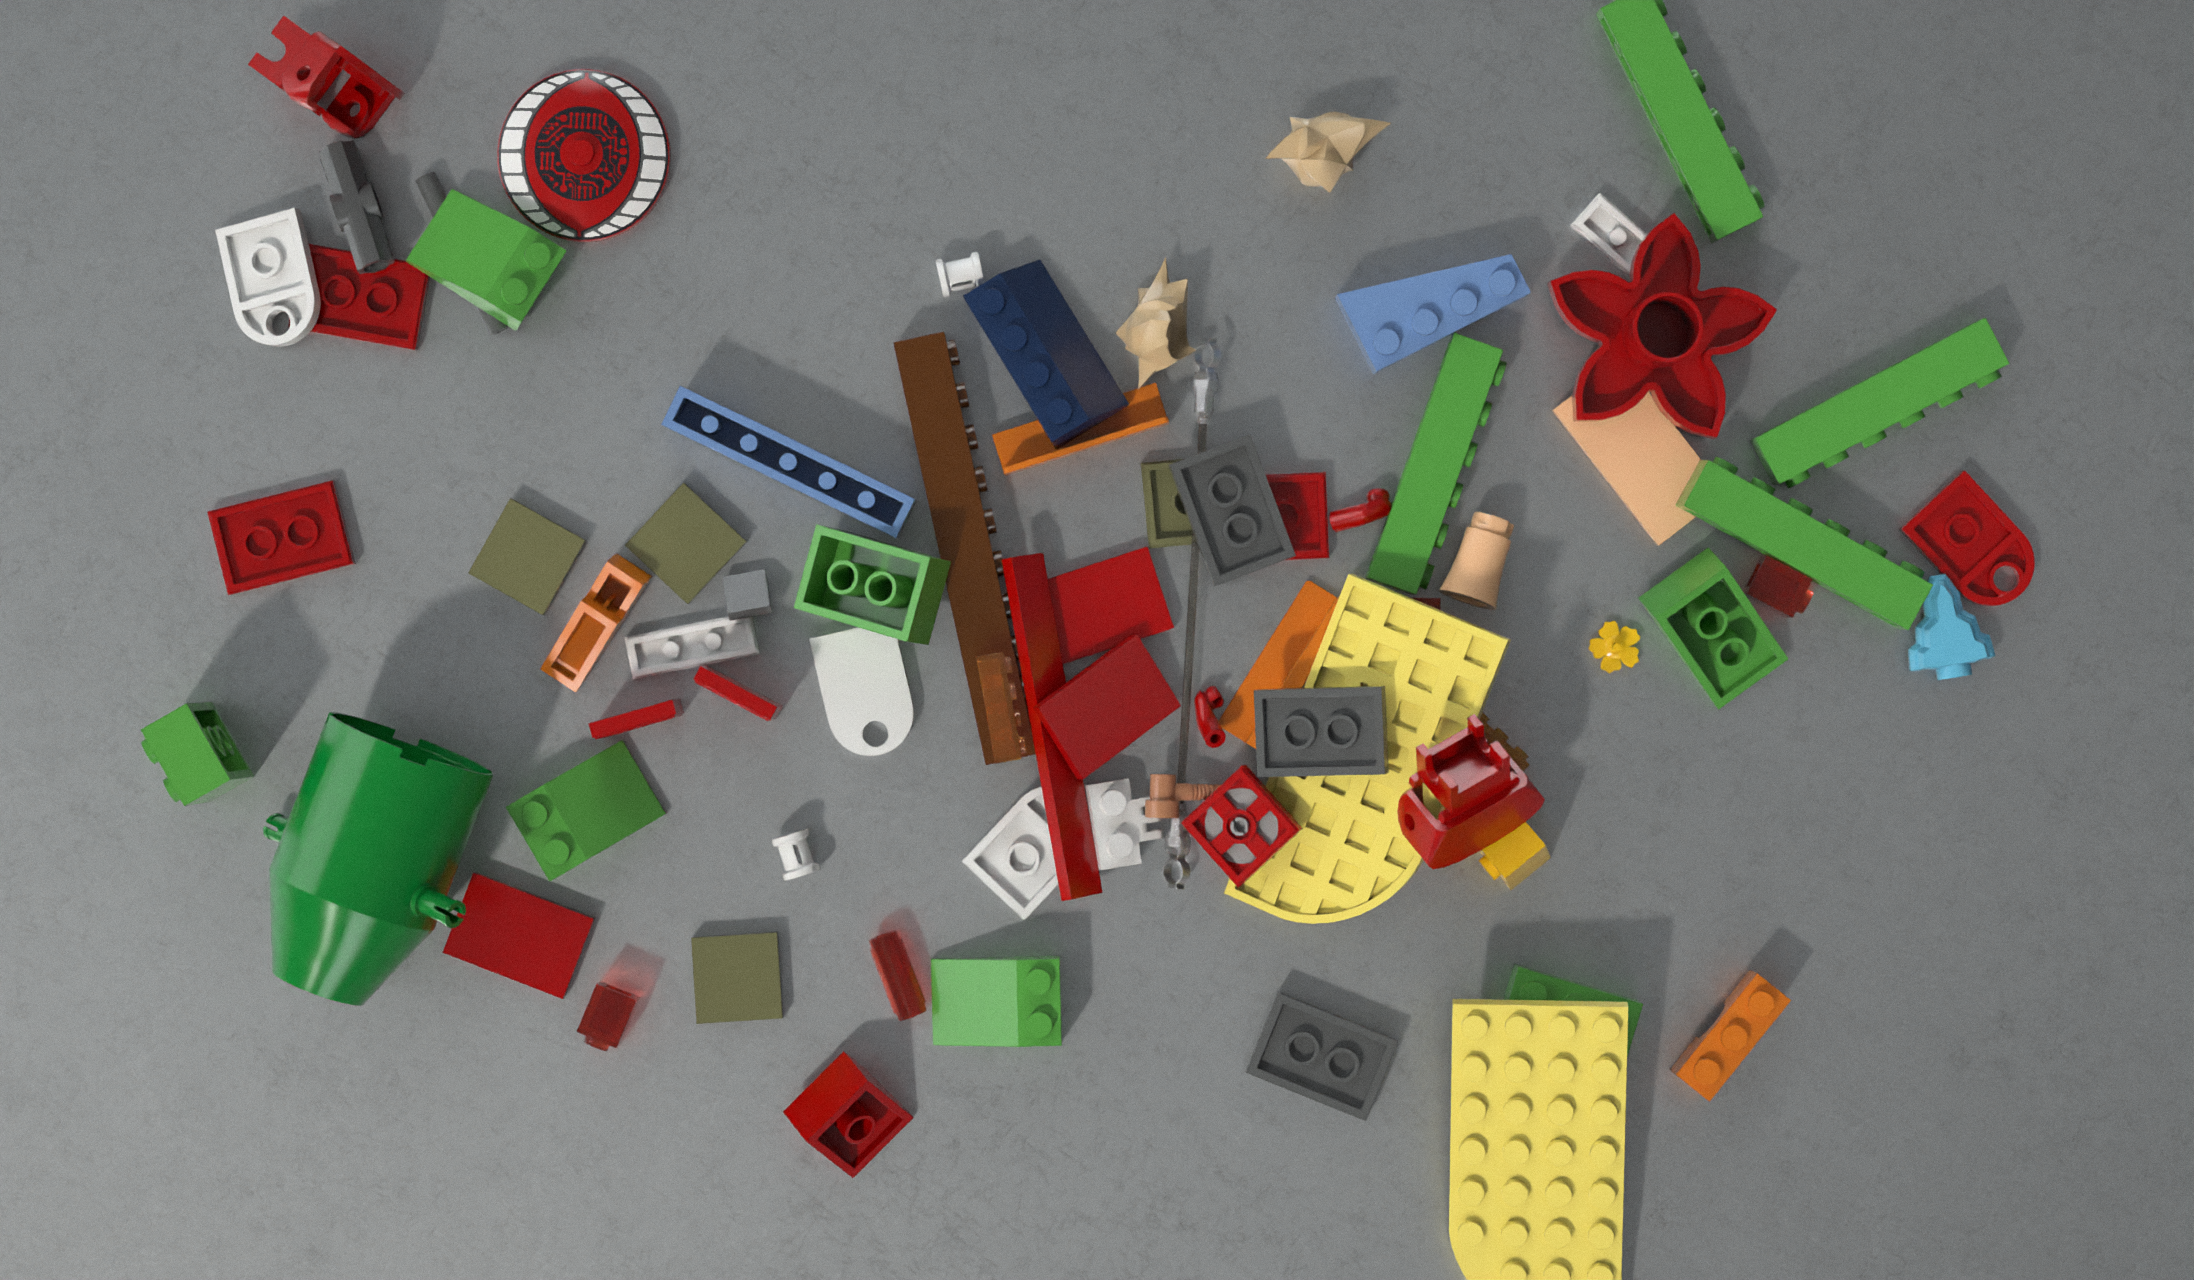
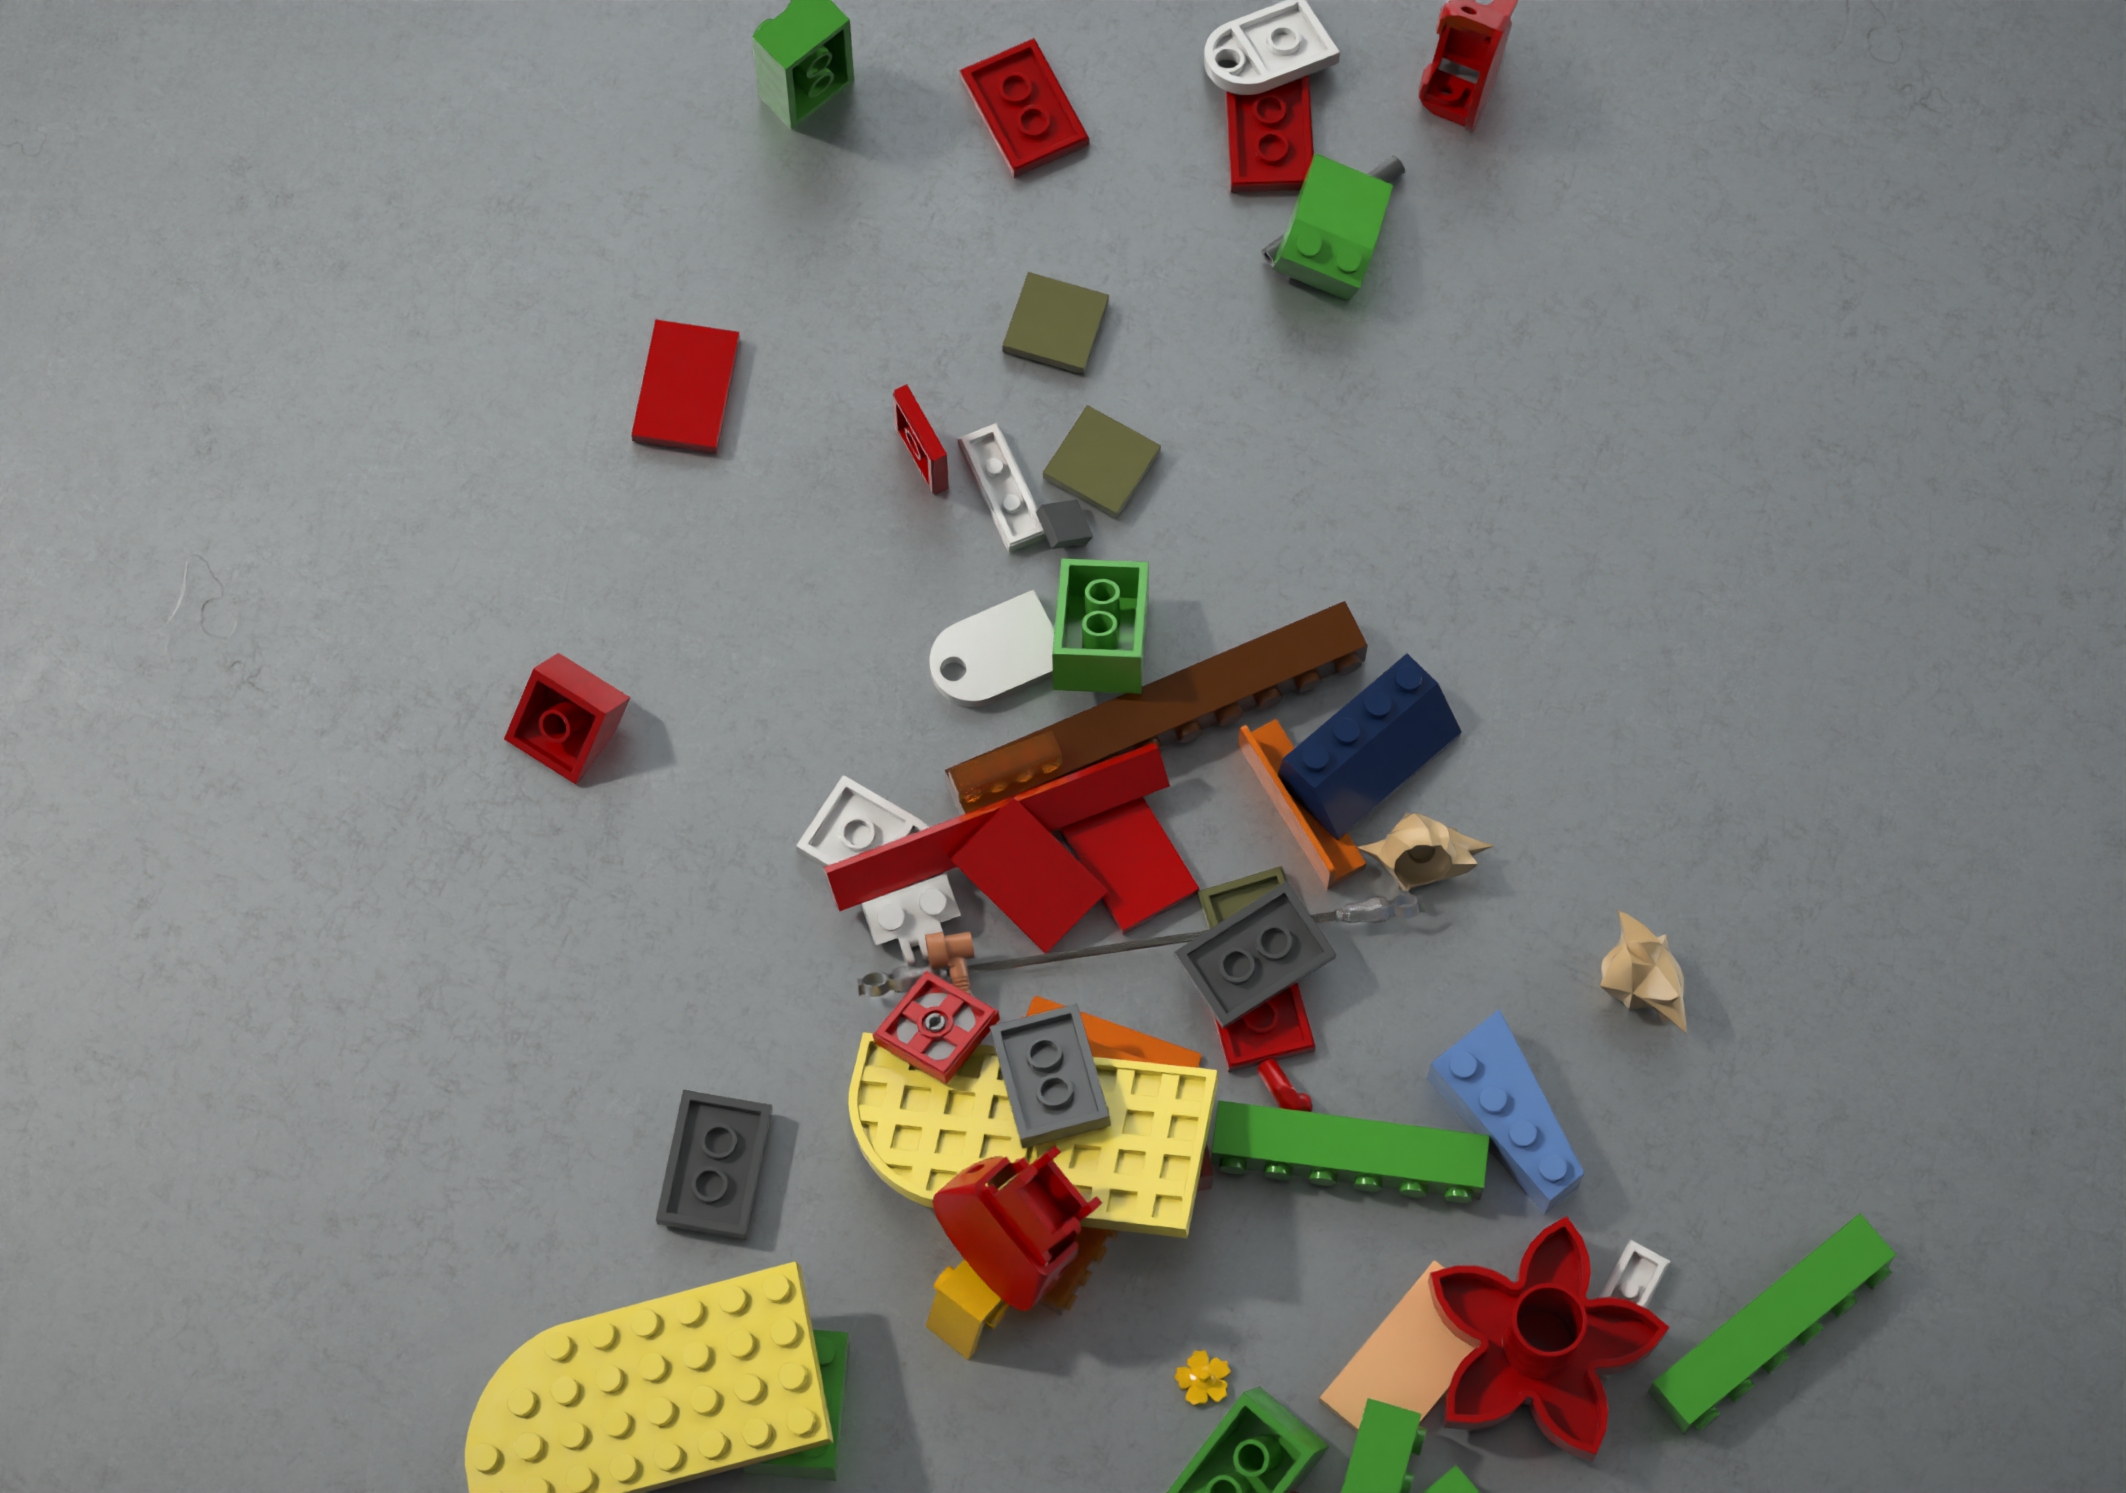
camera: 85 degrees right, 20 degrees down
green piece [263,712,494,1006] -> none
dark grey piece [319,140,395,274] -> none
dish [497,69,671,243] -> none
bright green slope [506,740,666,882] -> none
orange slope [540,553,652,692] -> none
clear red brick [577,981,641,1051] -> none
medium blue brick [661,386,917,539] -> none
olive tile [691,932,783,1024] -> none
red tile [693,666,783,721] -> none
white bush [771,828,821,881] -> none
clear red piece [868,930,927,1021] -> none
bright green slope [931,956,1062,1047] -> none
white bush [936,252,984,298] -> none
red arm [1194,686,1226,748] -> none
light nougat plant [1439,512,1514,610] -> none

